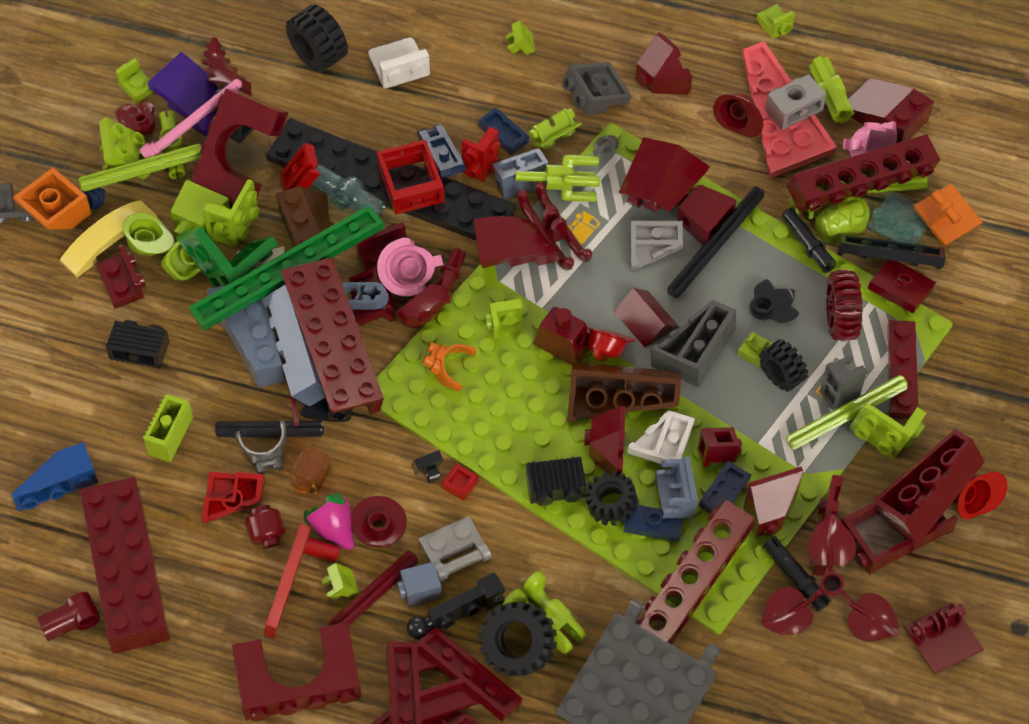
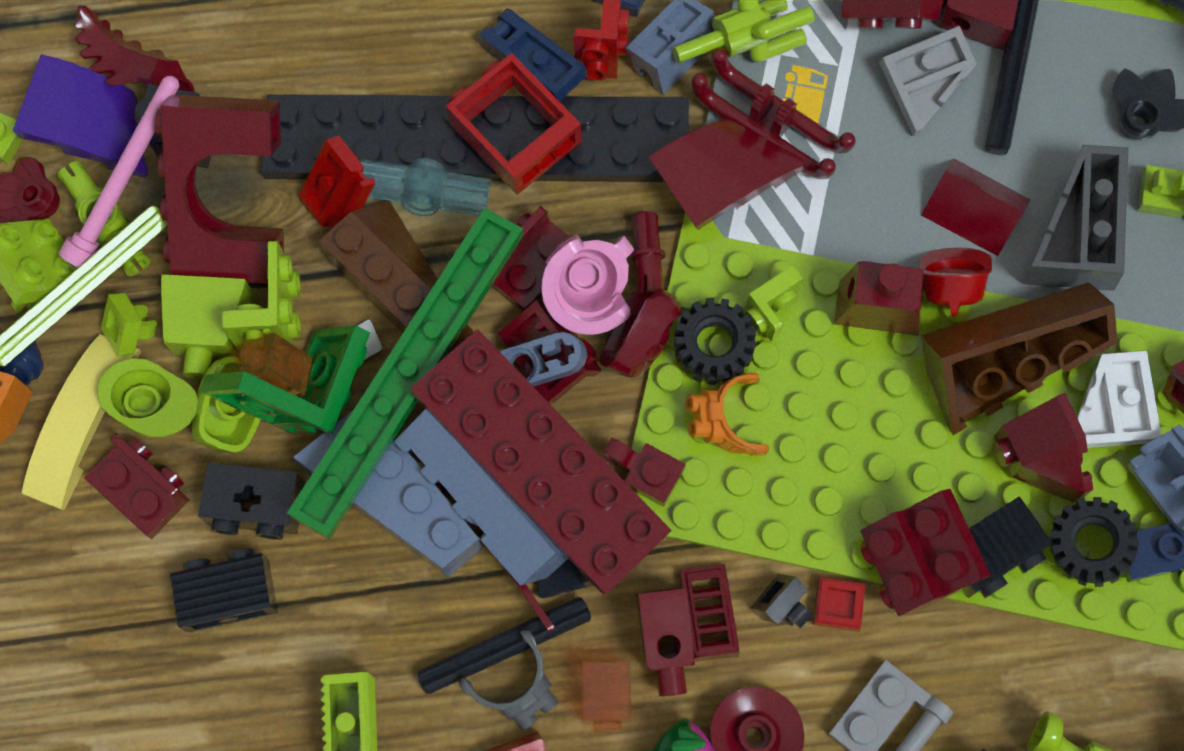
camera: 20 degrees left, 15 degrees up
none -> lime tile [101,293,157,357]
none -> black brick [198,463,306,540]
none -> clear orange bracket [237,332,312,398]
none -> dark red plate [603,437,686,507]
none -> dark red torso [636,588,695,697]
none -> black tyre [674,297,756,385]
none -> dark red slope [679,564,740,662]
none -> dark red plate [860,489,991,617]

